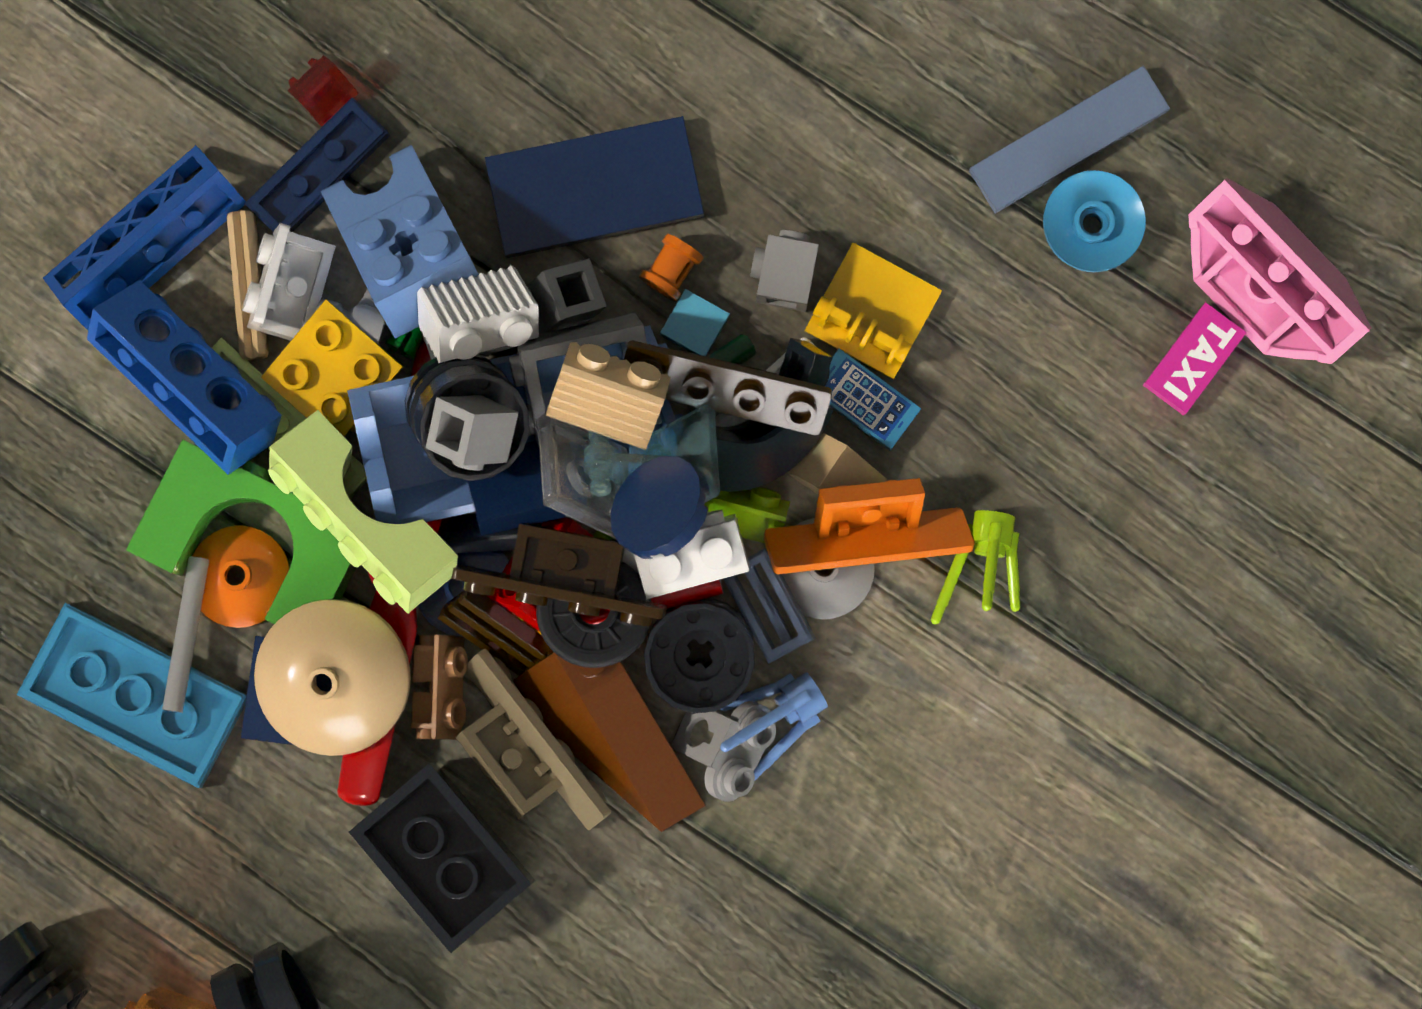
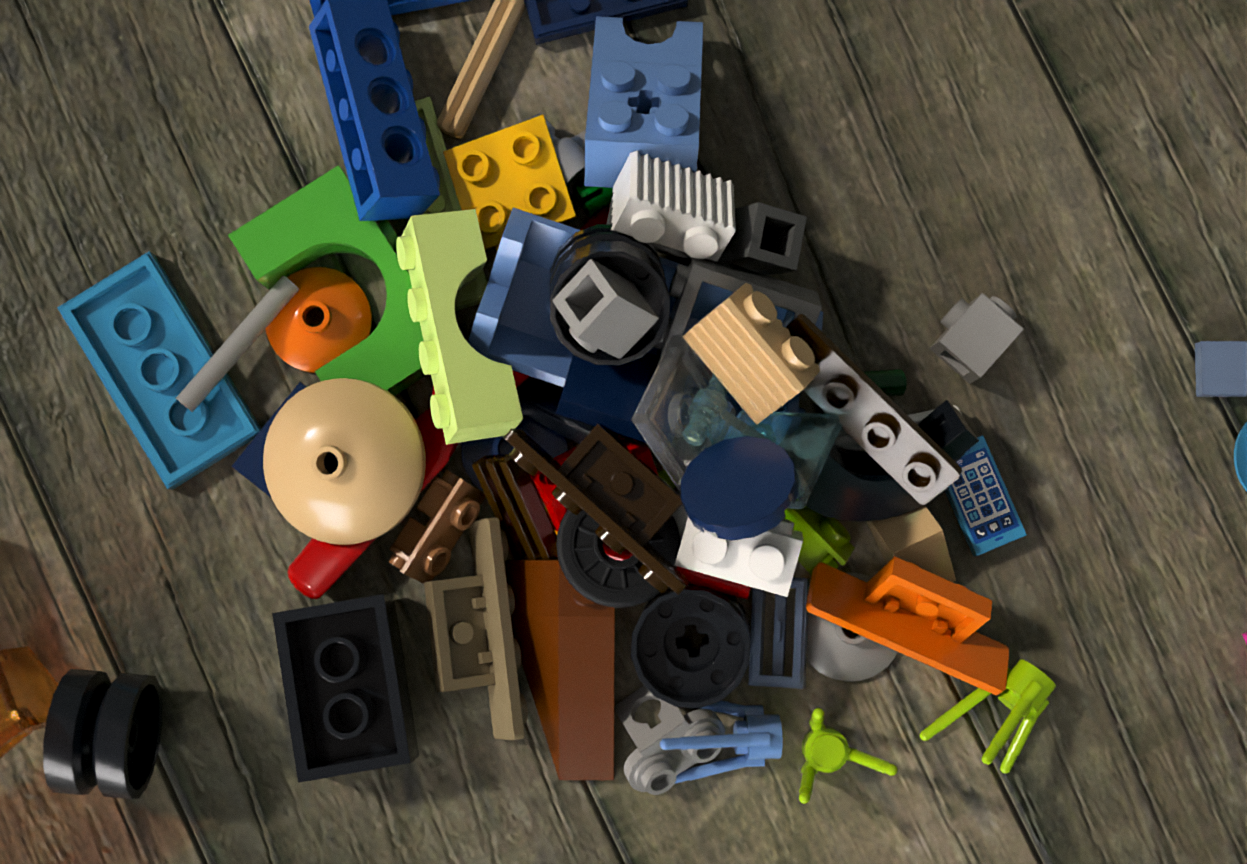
camera: 30 degrees right, 0 degrees up
white bracket [242,223,336,341] -> none
dark blue tile [485,116,704,259] -> none
orange bush [639,234,704,301] -> none
medium azure tile [660,289,730,357] -> none
yellow hinge [804,242,942,380] -> none
none -> lime plant [799,708,898,804]

